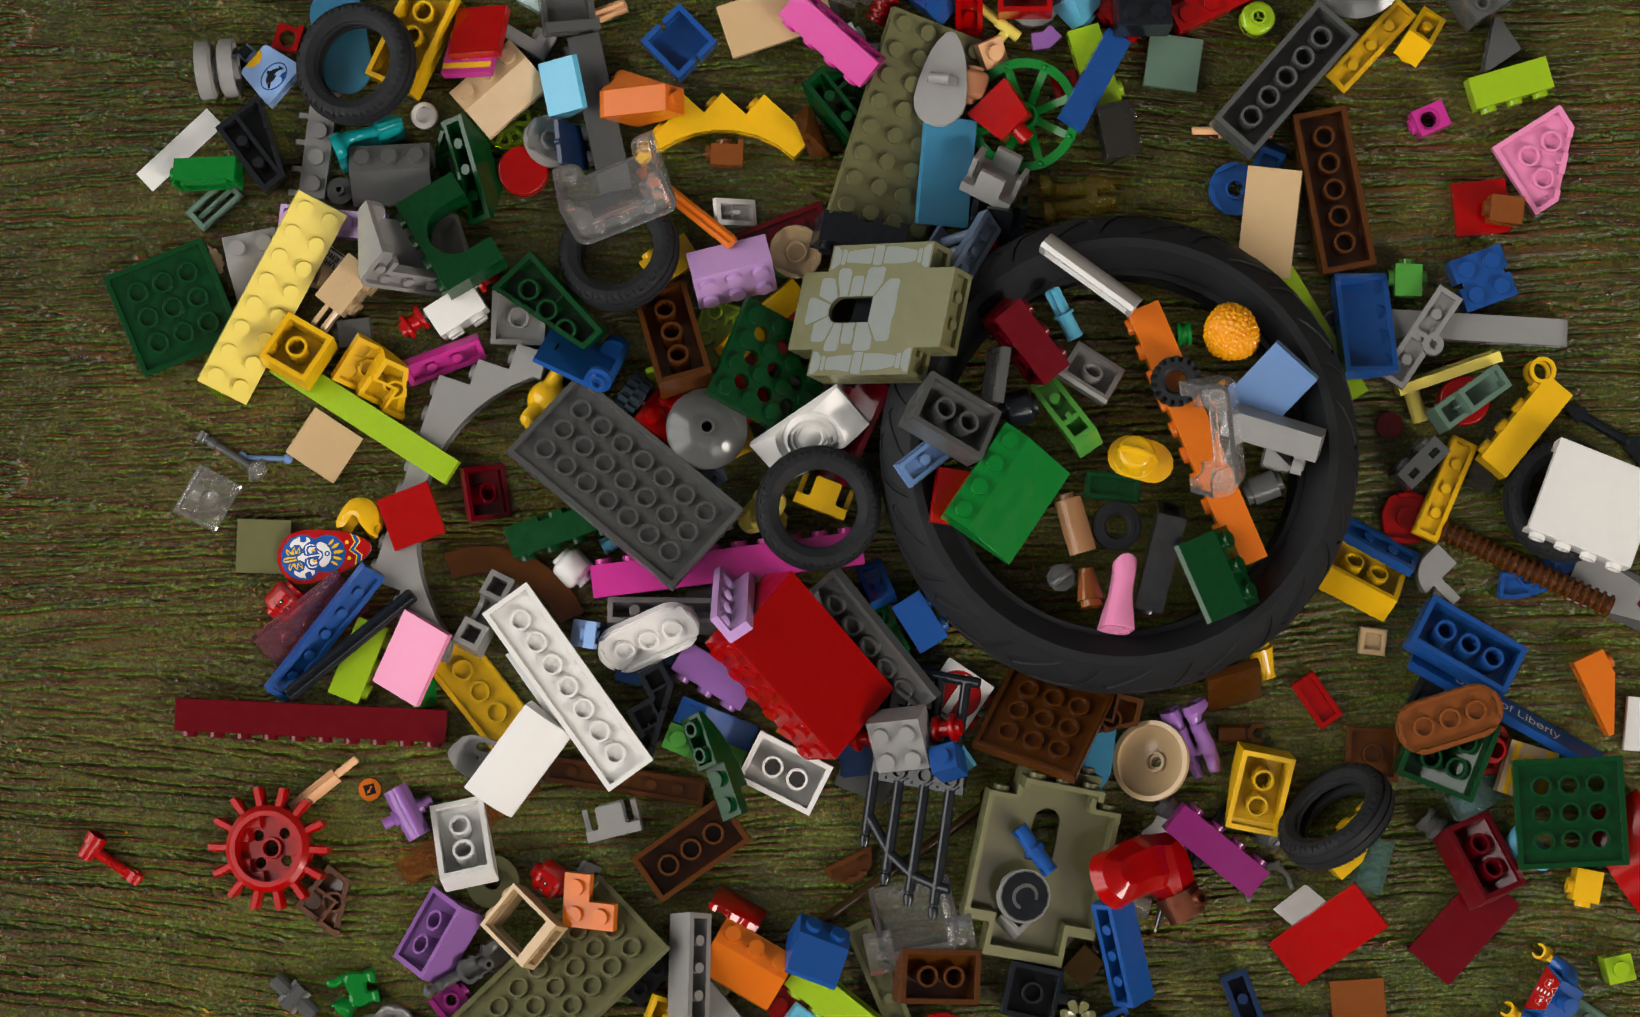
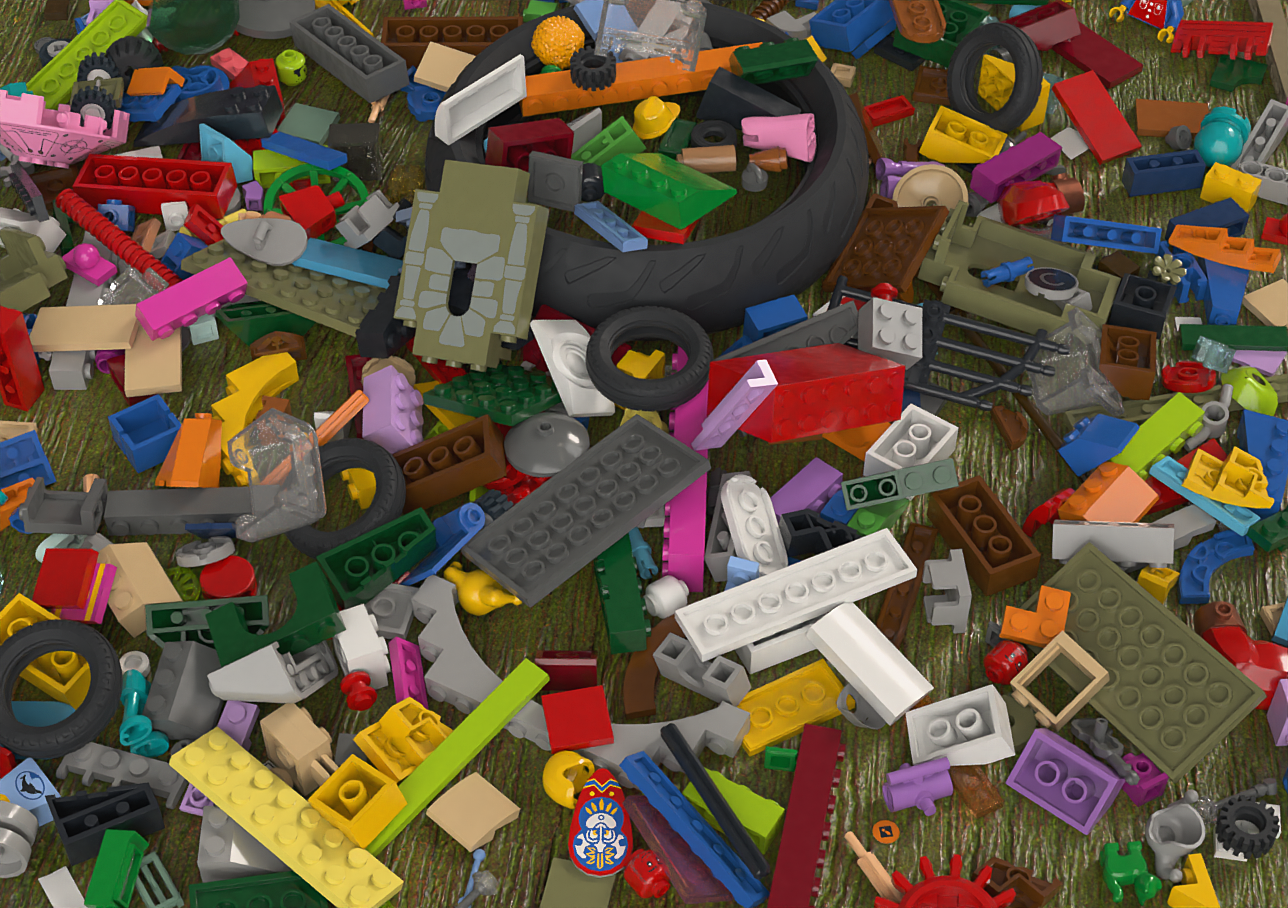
camera: 80 degrees left, 40 degrees down
bright pink tile [372,609,452,707] -> none
medium azure slope [538,54,588,119] -> none
dark grey slope [898,371,1002,466] -> none
blue brick [928,741,968,783] -> none

